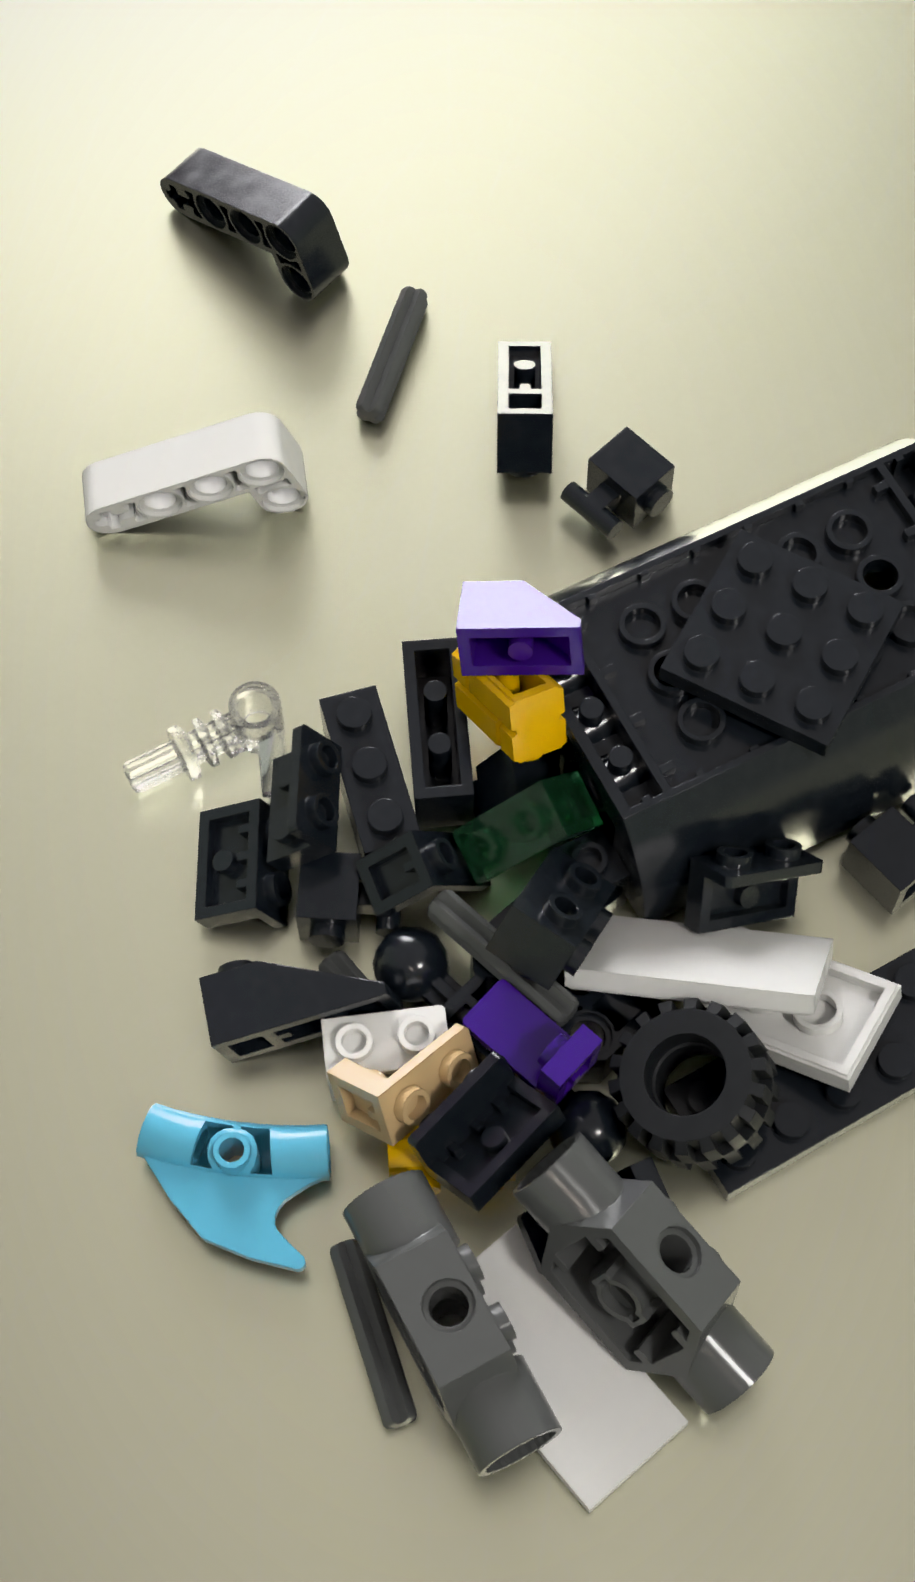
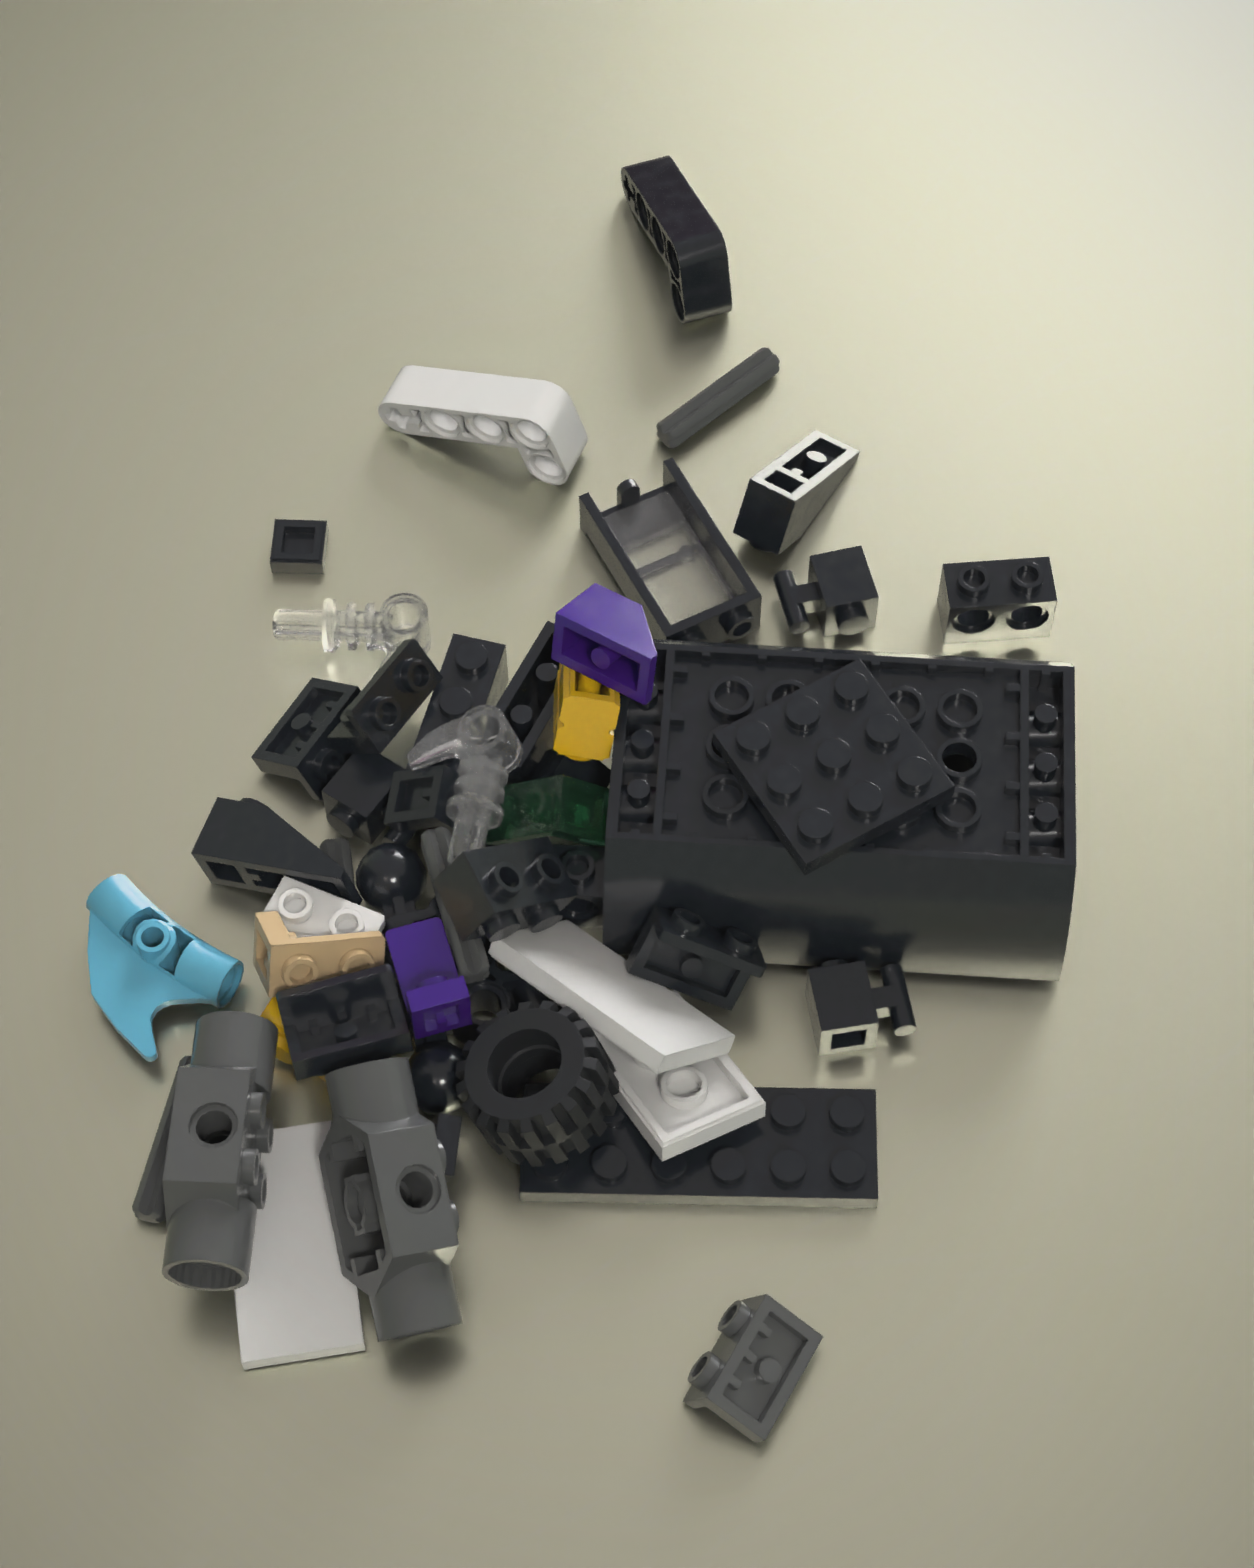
camera: 30 degrees right, 5 degrees down
none -> black tile [270,519,329,574]
none -> clear piece [406,705,523,865]
none -> door [579,458,762,643]
none -> black brick [937,557,1057,644]

